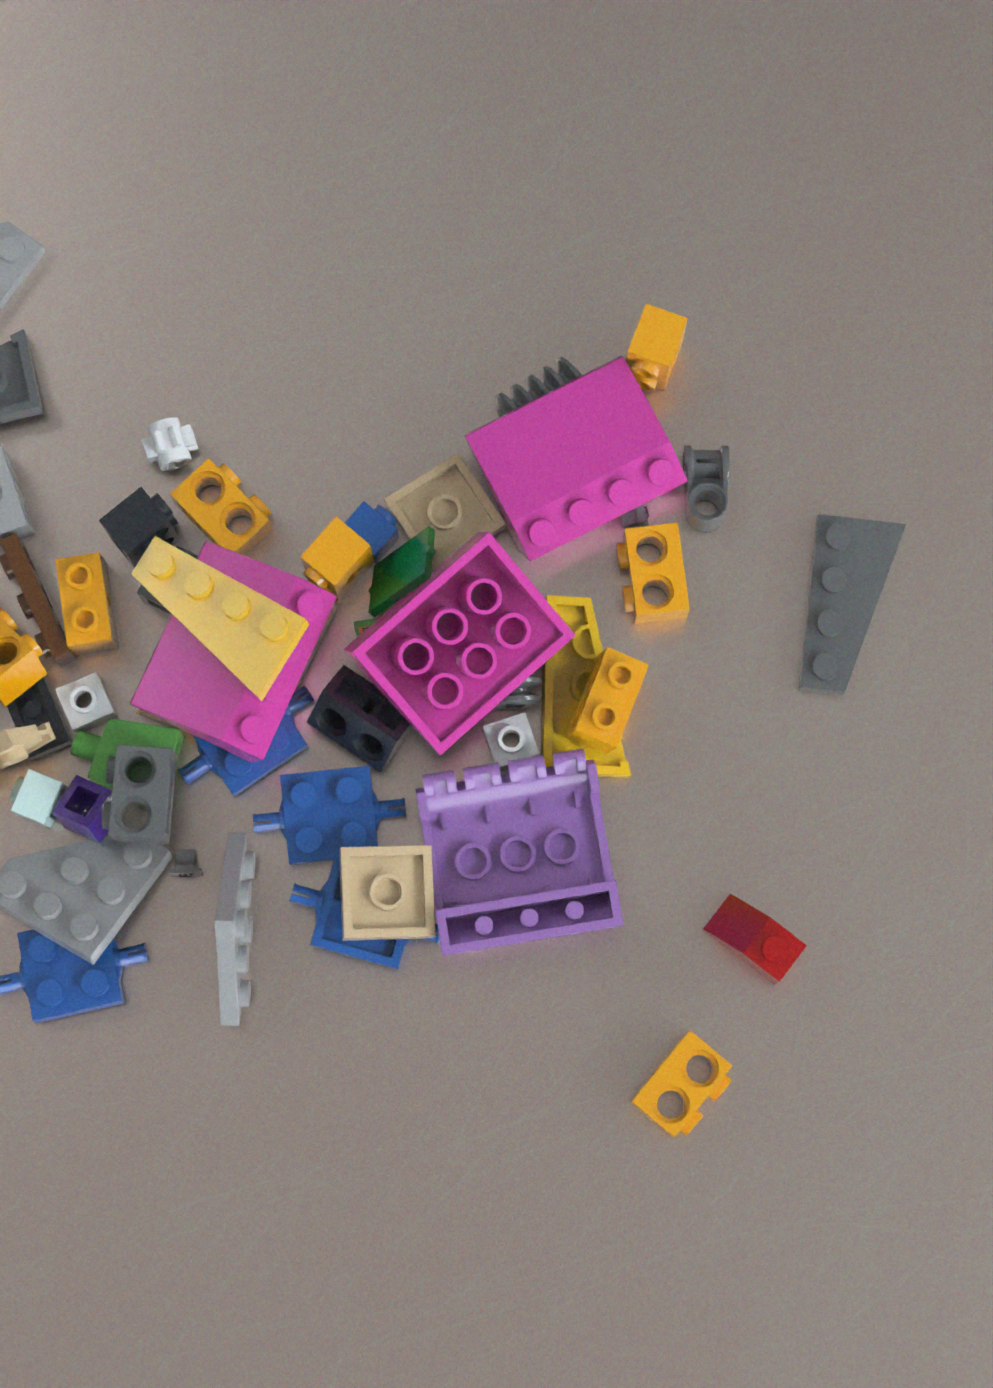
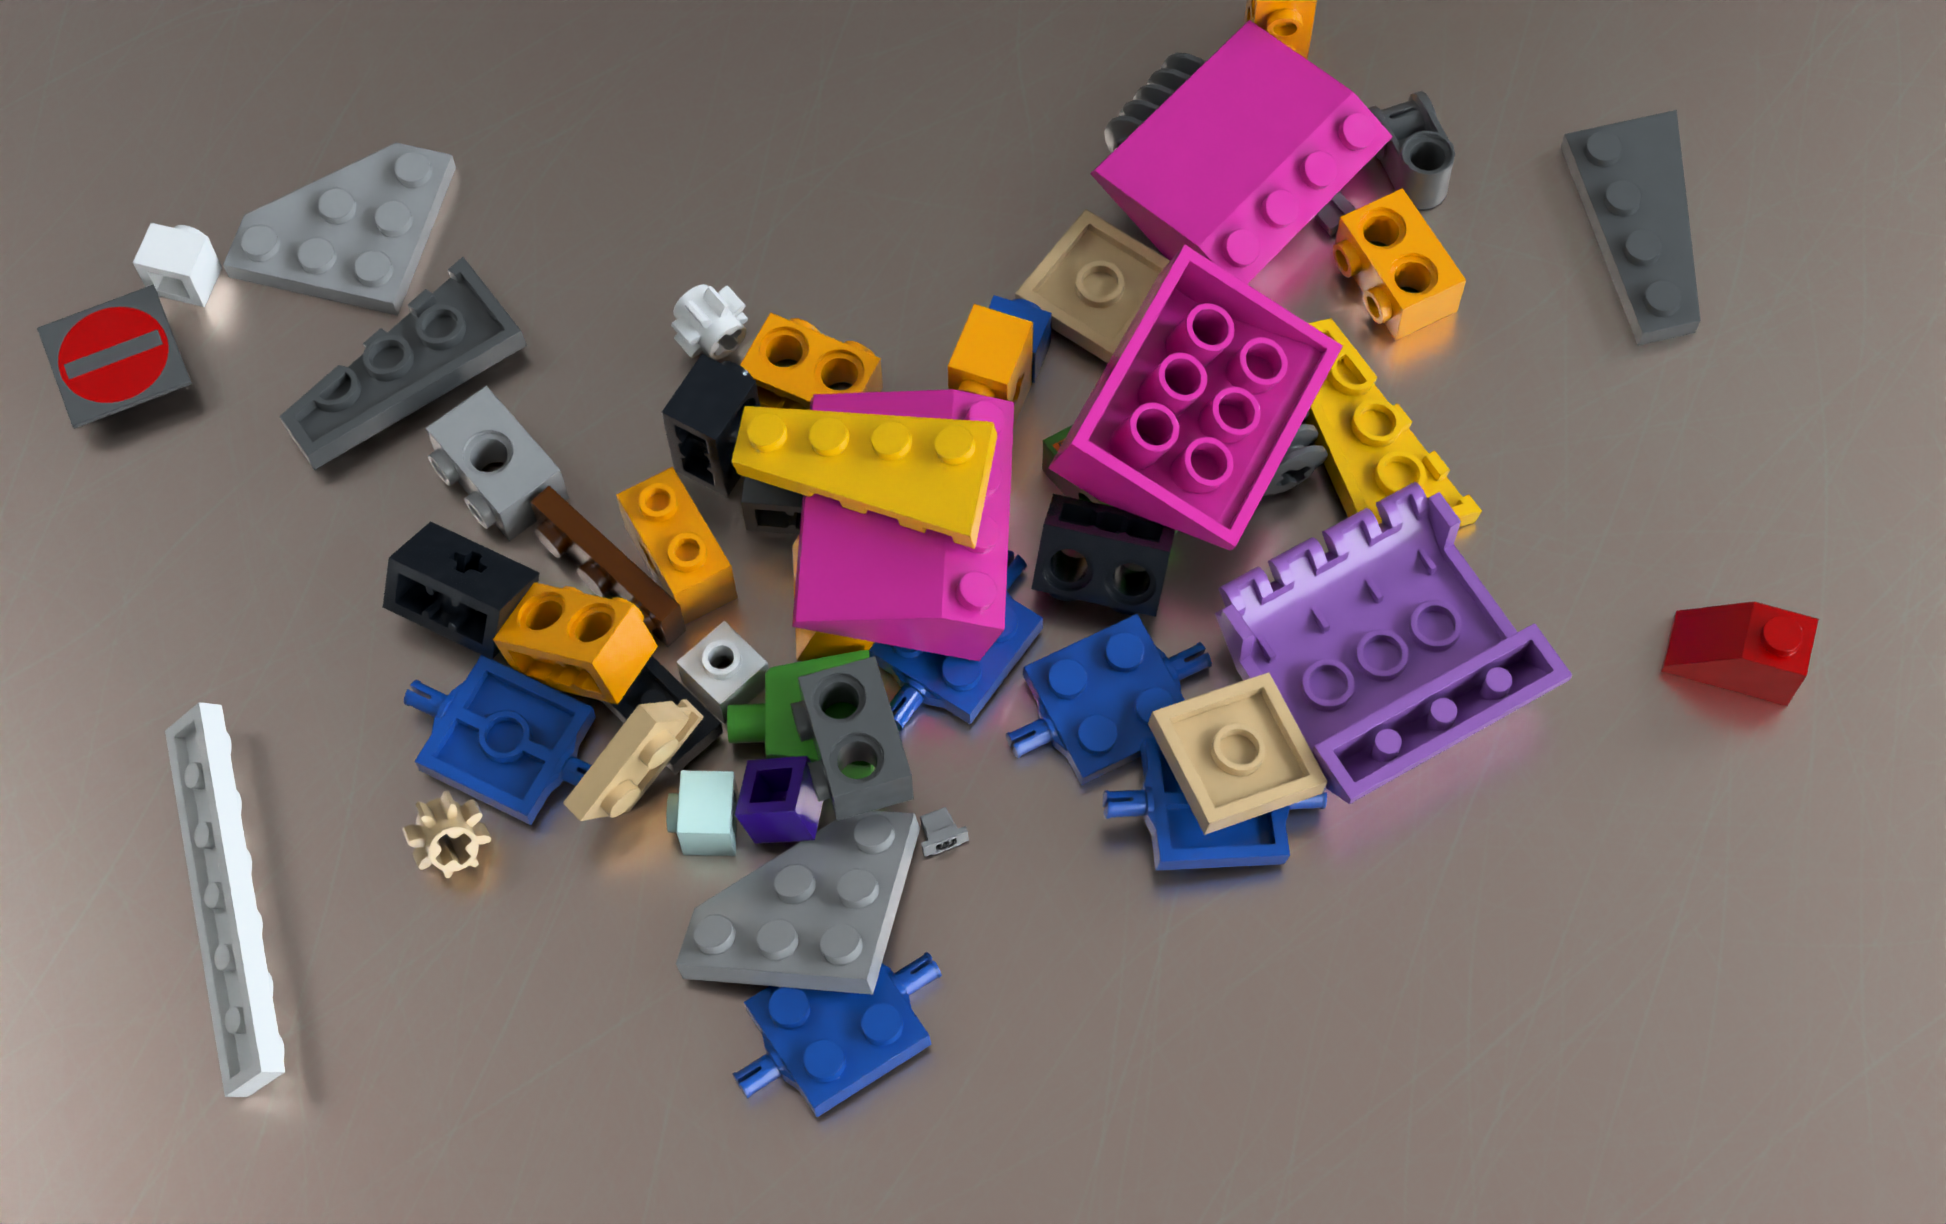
camera: 20 degrees left, 15 degrees down
light grey plate [215,833,255,1026] -> none
green piece [368,526,436,617] -> none
white plate [483,712,540,772] -> none
light orange brick [565,647,649,755] -> none
light orange brick [630,1030,732,1138] -> none

